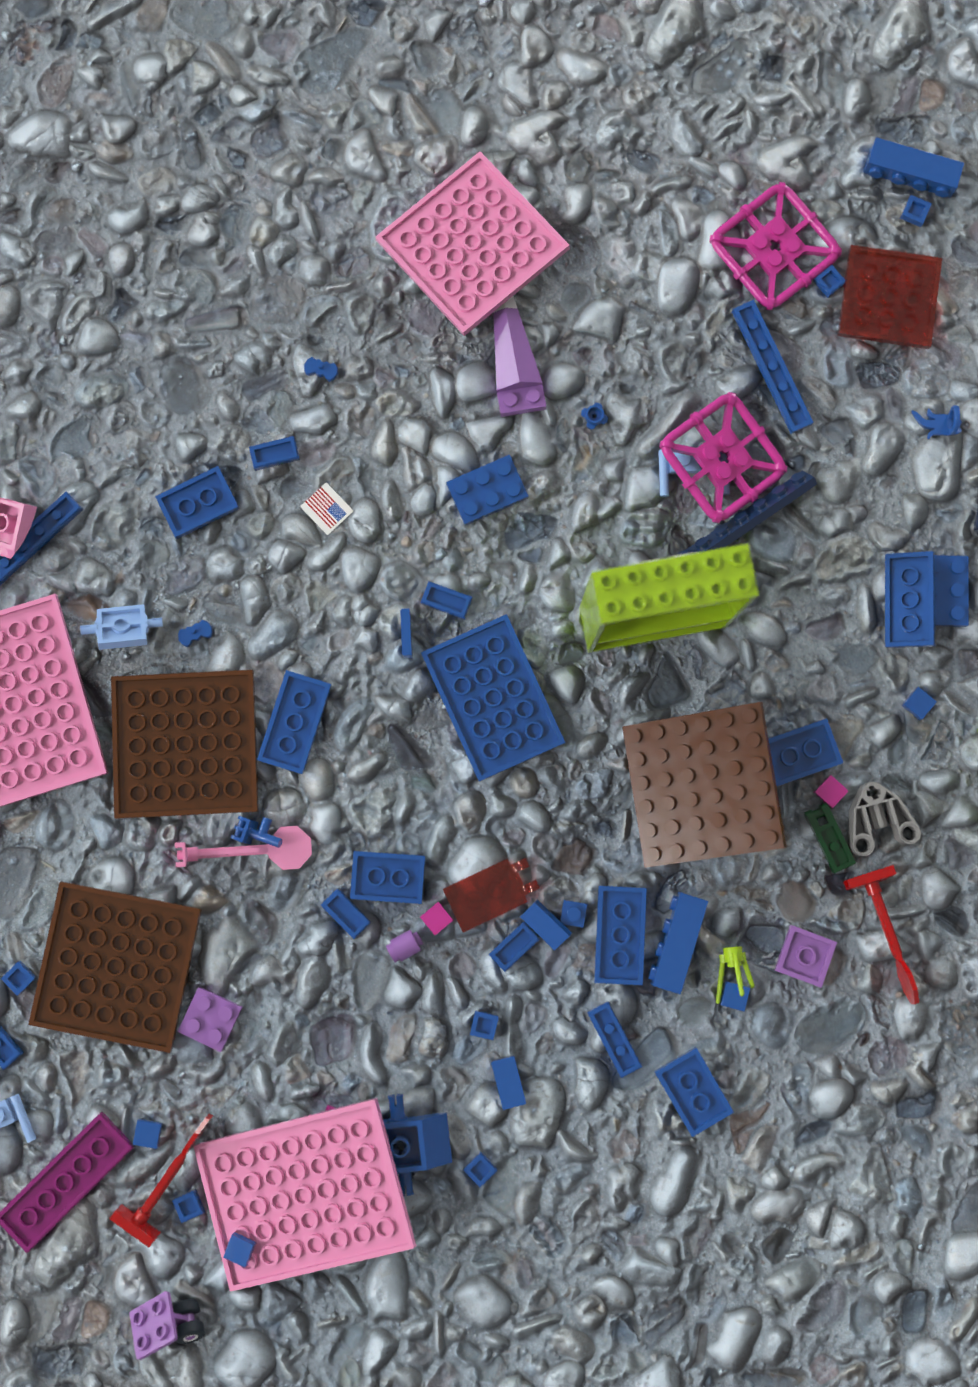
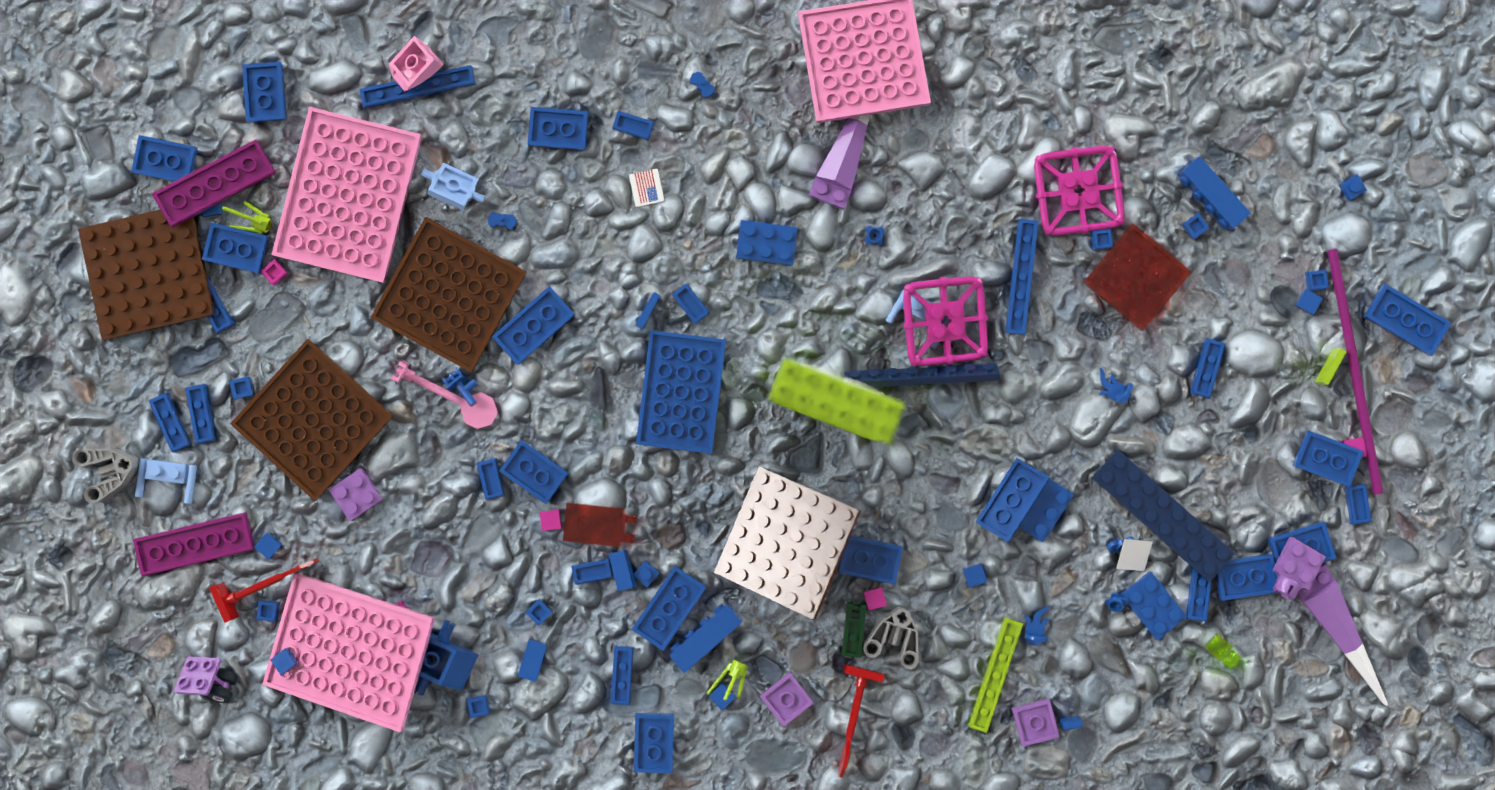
camera: 25 degrees right, 5 degrees up
medium lavender brick [386,930,423,962] -> none

